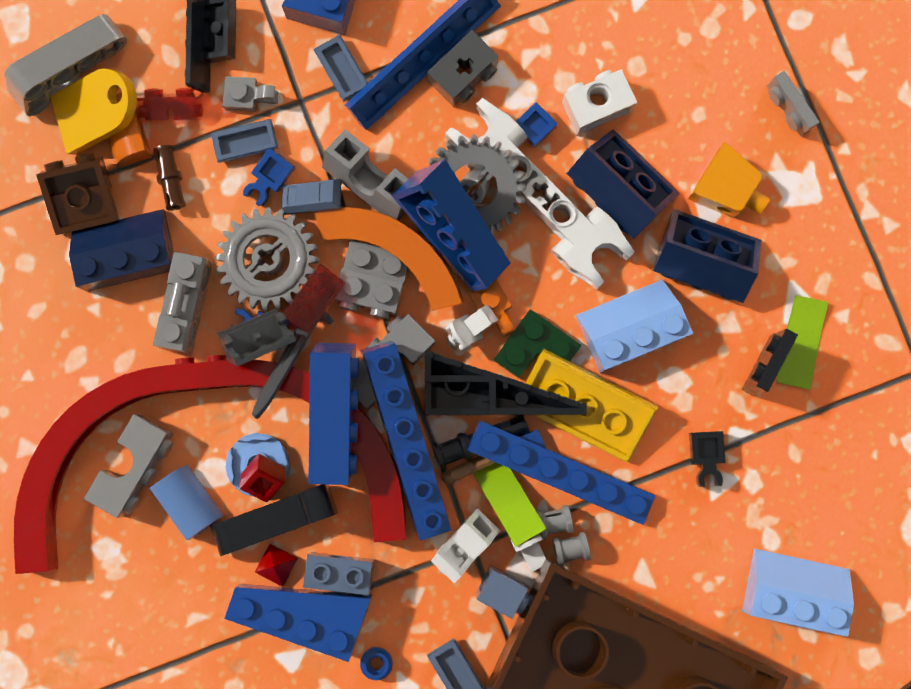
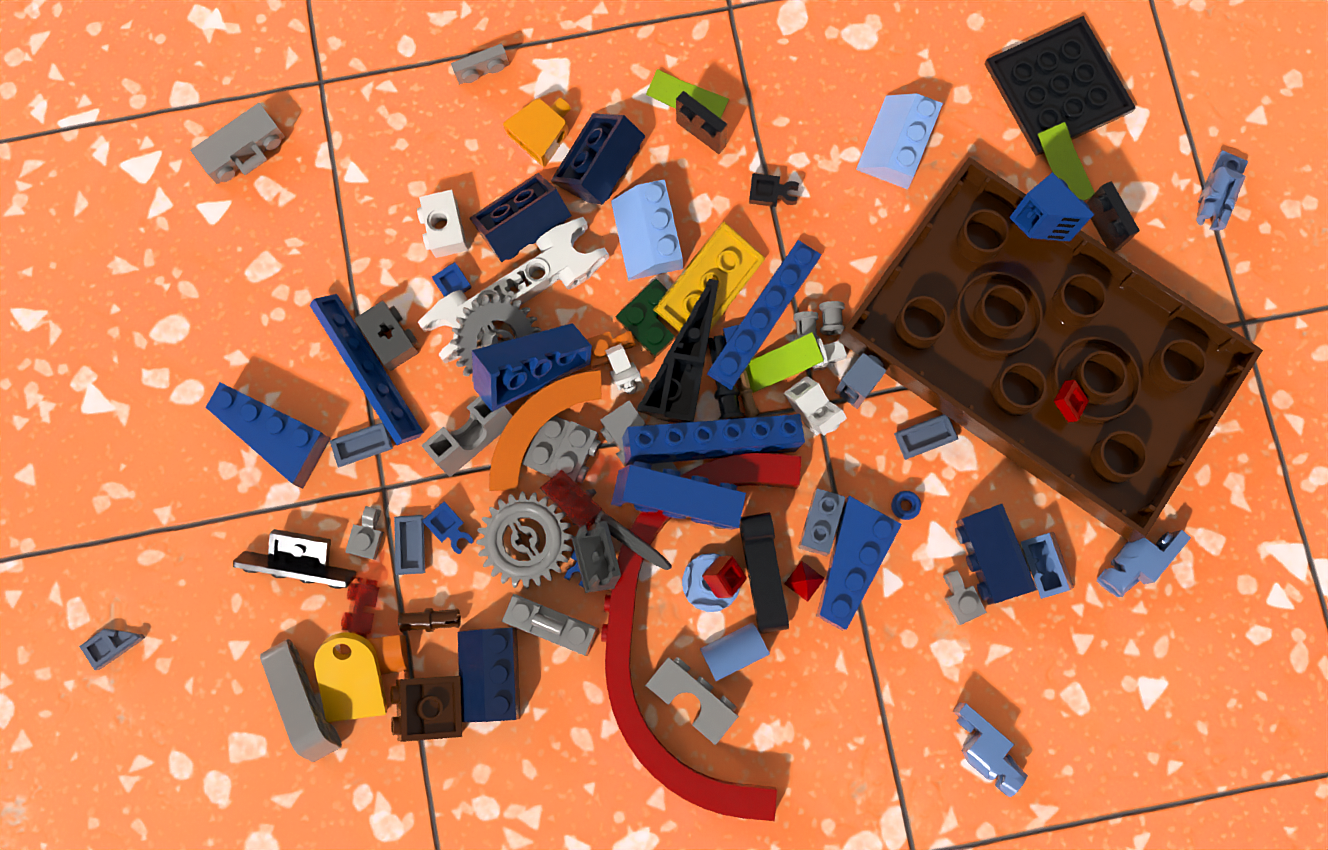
camera: 75 degrees left, 5 degrees down
sand blue tile [282,179,342,215] -> none

